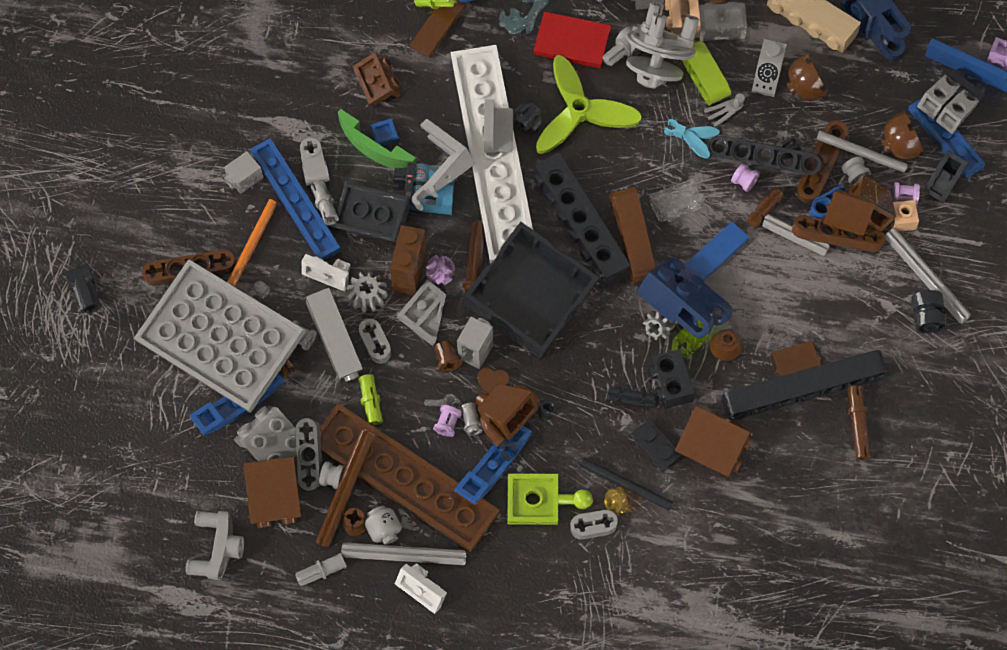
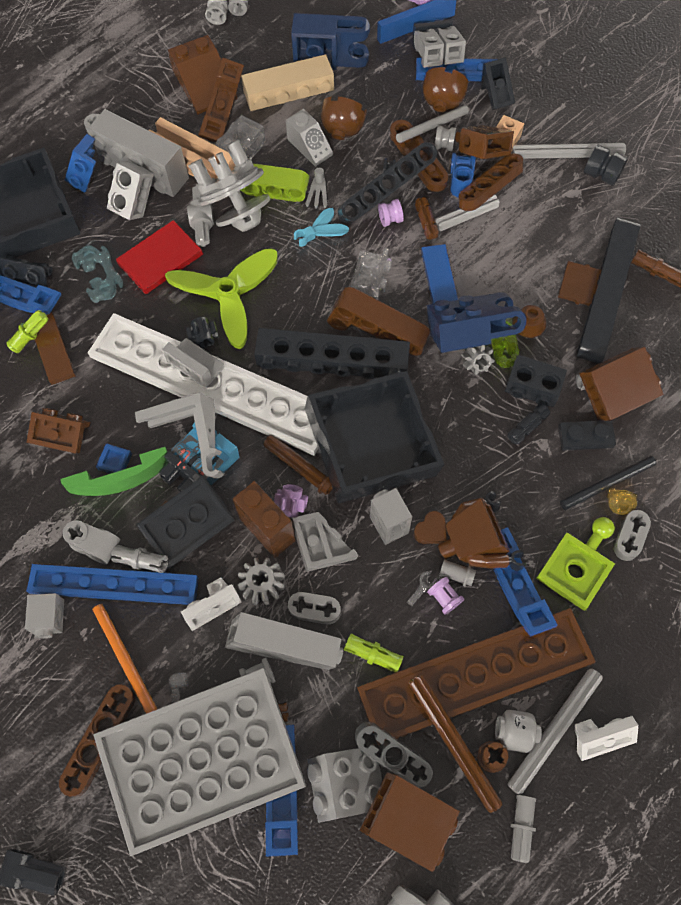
camera: 55 degrees left, 0 degrees up
light grey wheel [319,461,346,489] -> none
reddish brown bush [434,340,462,373] -> none
reddish brown piece [823,189,876,236] -> none
lavender bush [892,182,920,205] -> none

